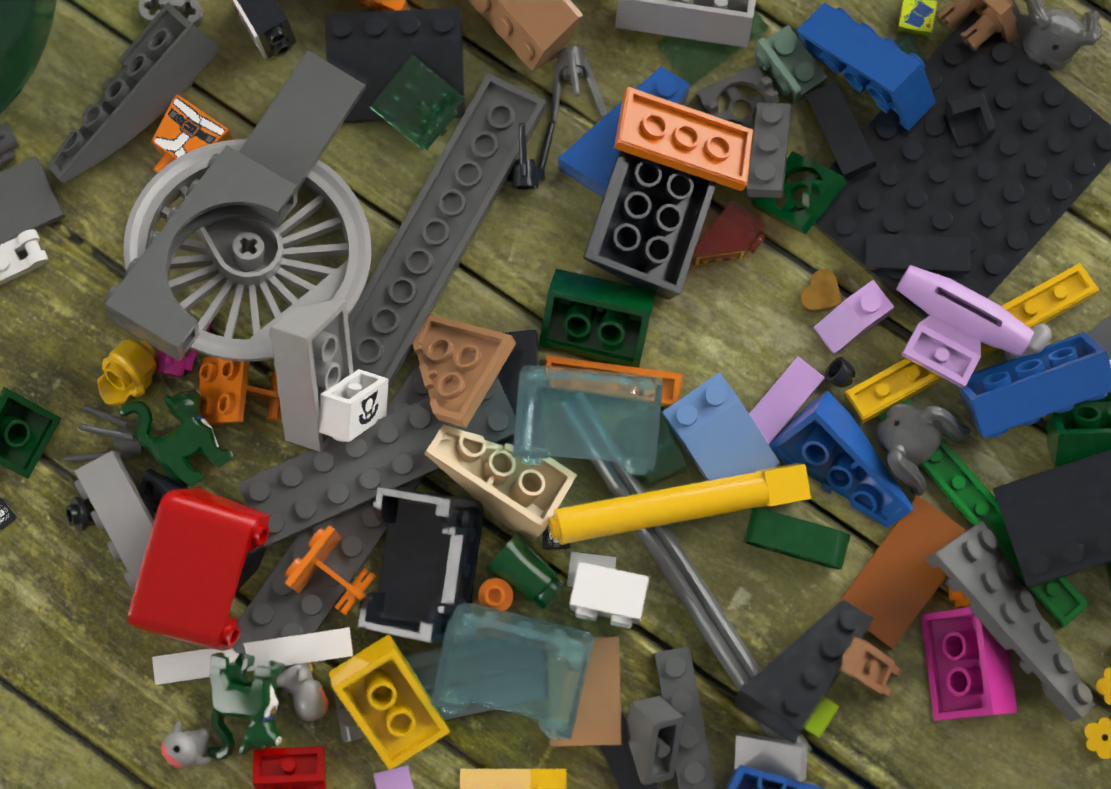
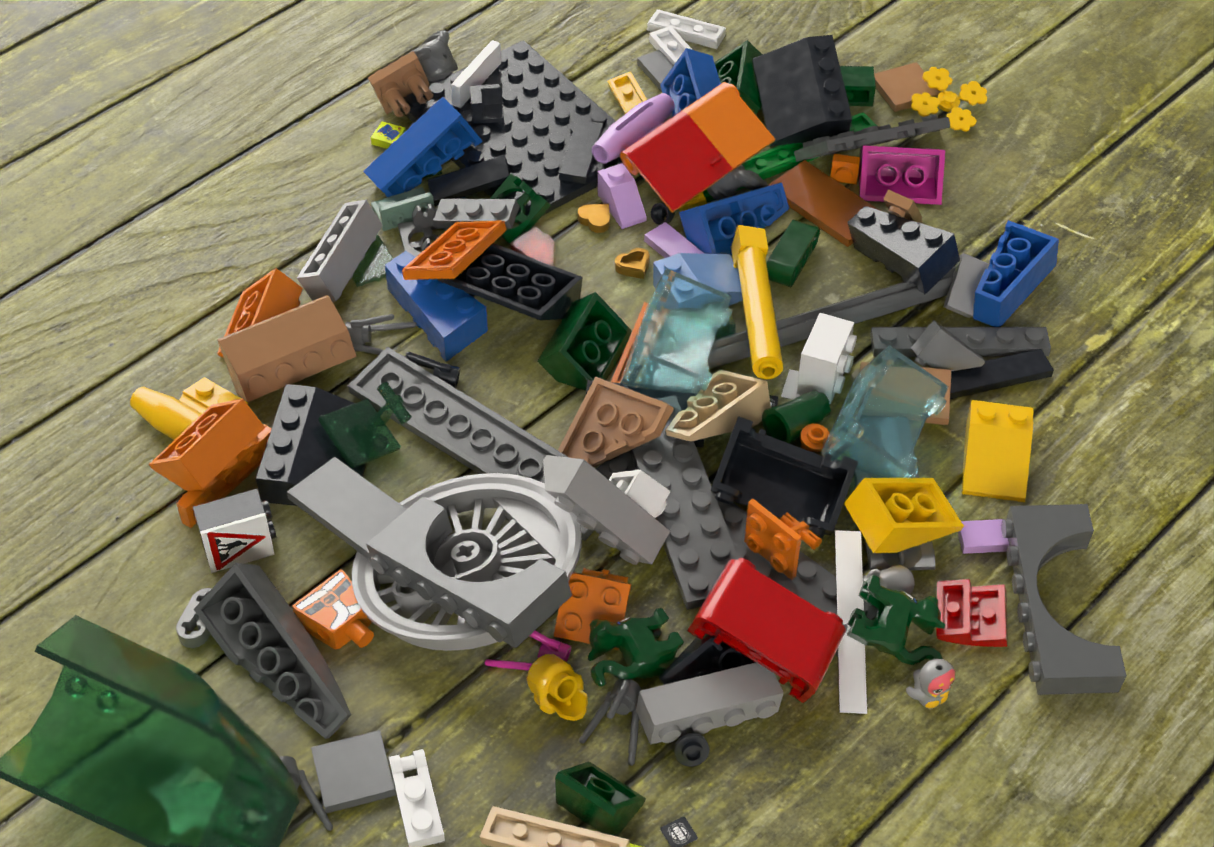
camera: 85 degrees left, 30 degrees down
none -> white tile [451,40,501,108]
none -> pearl gold tile [615,248,650,279]
none -> door [620,82,775,213]

